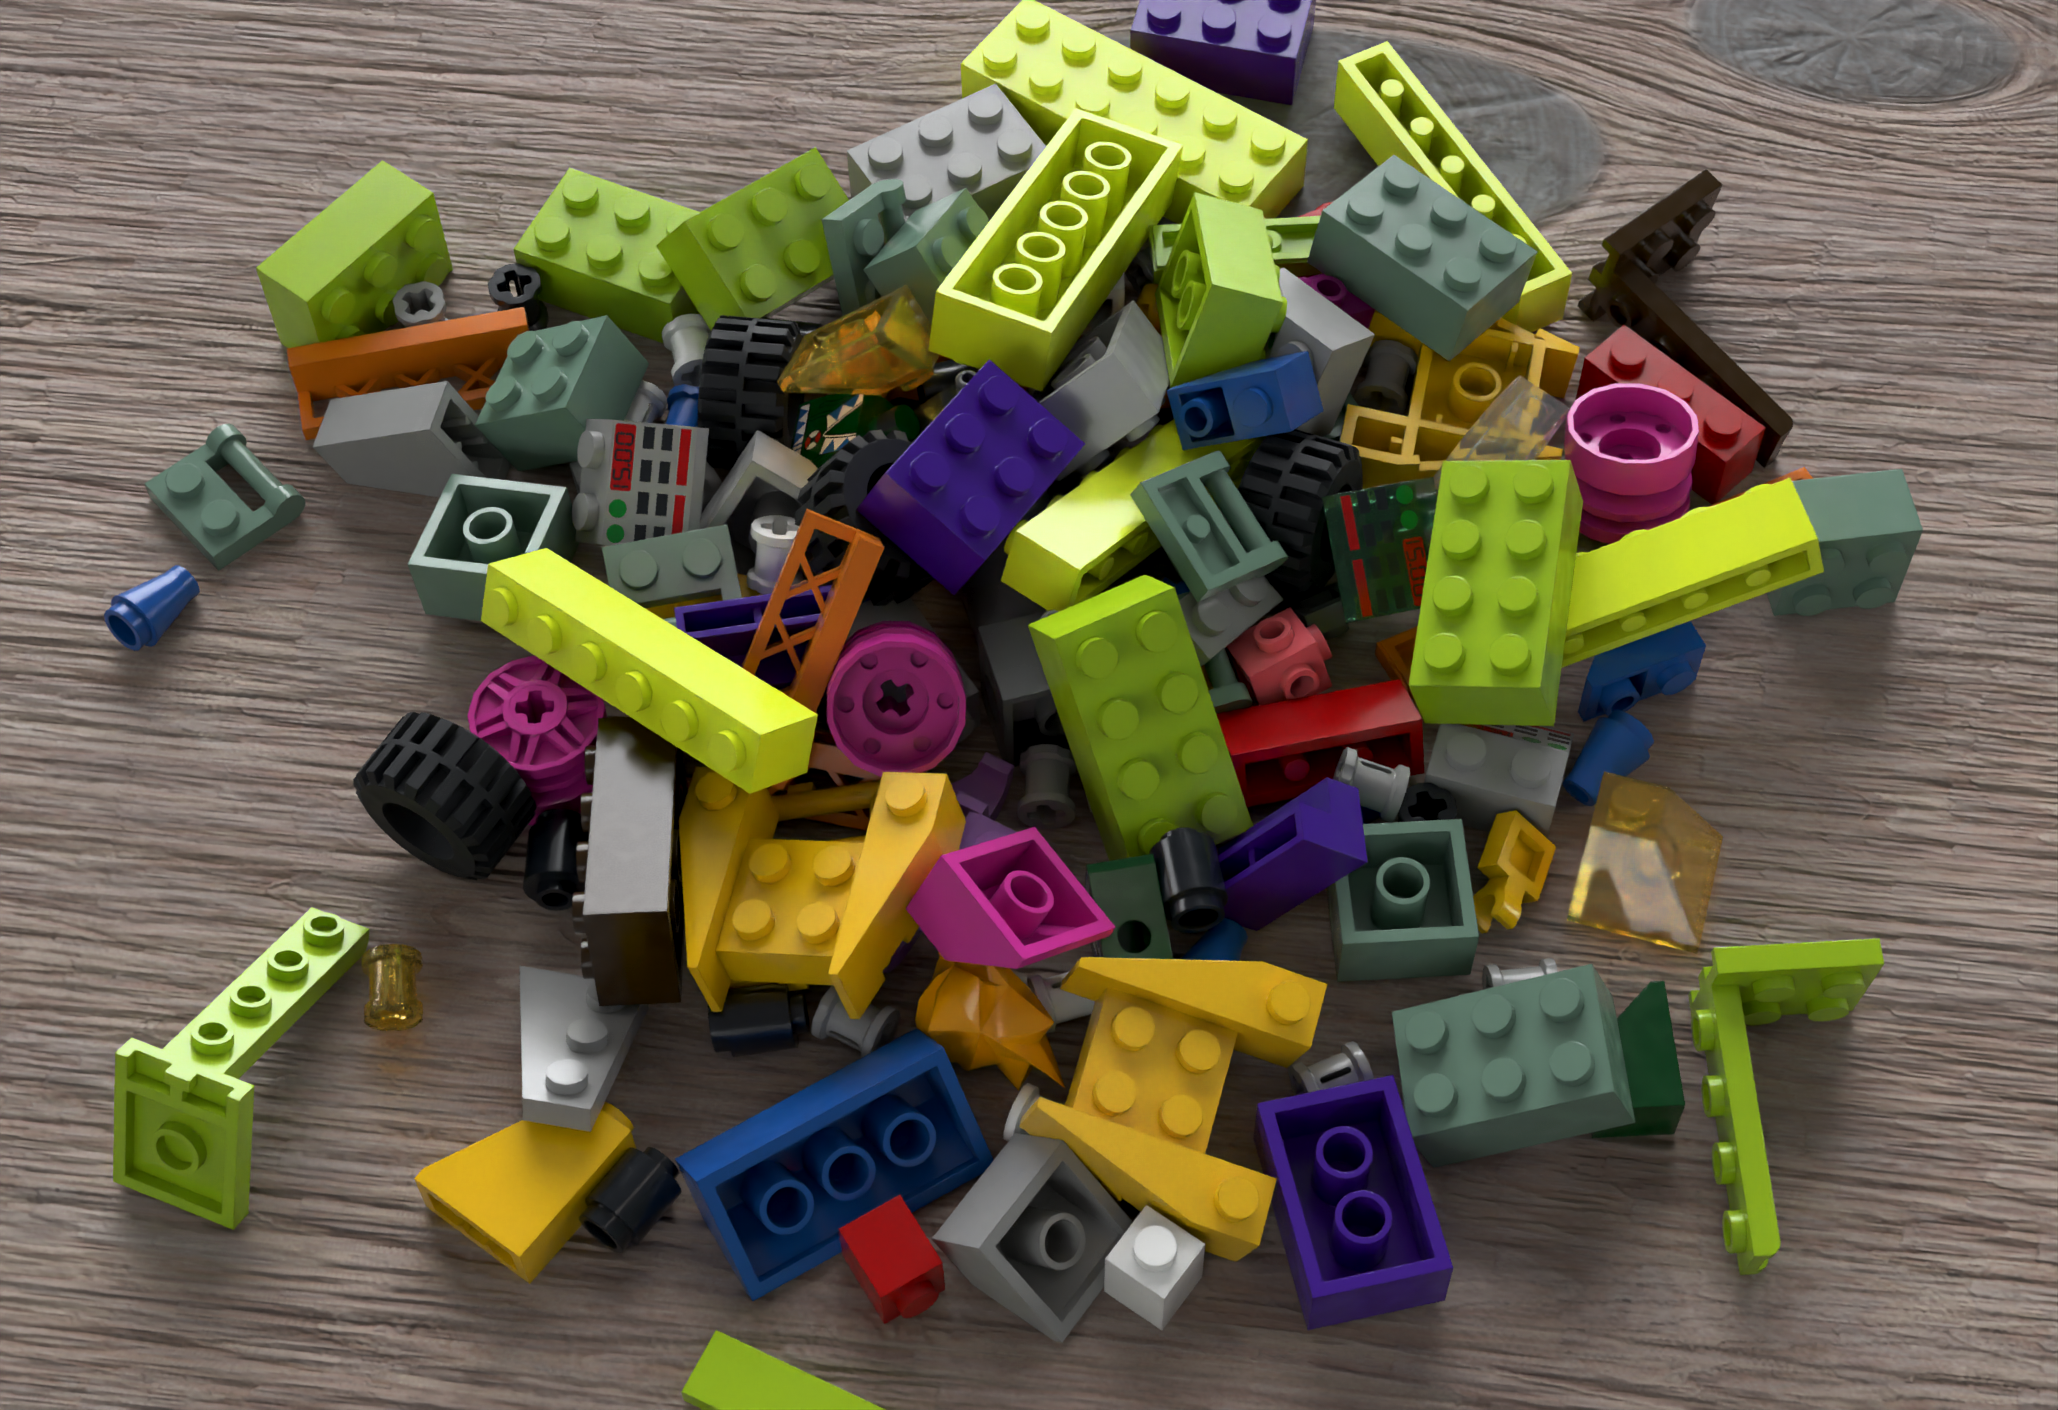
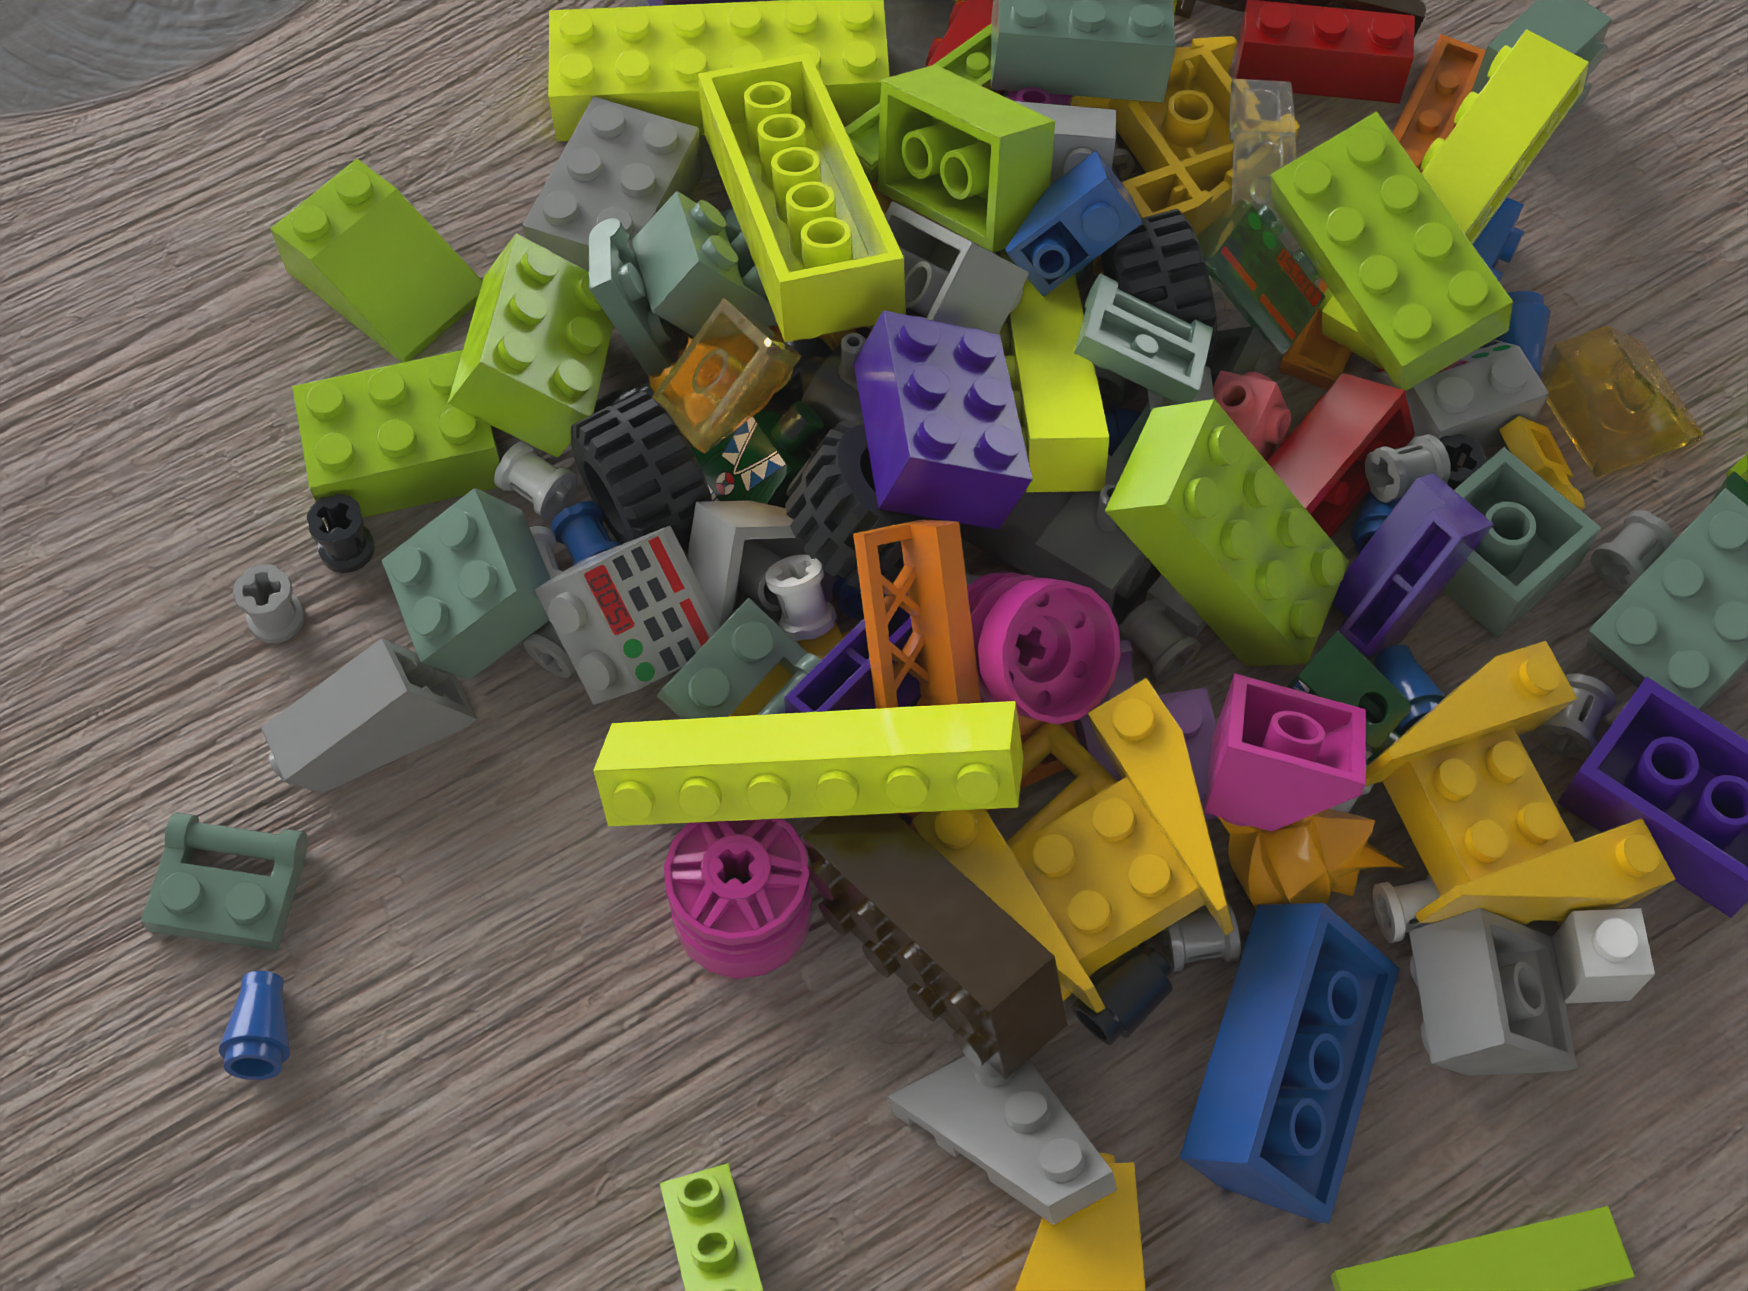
camera: 40 degrees left, 5 degrees up
lime brick [256,160,453,348] -> none
orange fence [287,307,530,440] -> none
black tyre [353,712,537,881] -> none
clear yellow bush [361,944,423,1031] -> none
sand green brick [407,474,579,621] -> none
black brick [523,809,589,911] -> none
black brick [579,1147,682,1254] -> none
red brick [838,1195,945,1324] -> none
black brick [1149,827,1228,933] -> none
dark pink wheel [1564,383,1699,544] -> none
none -> lime slope [270,158,483,363]

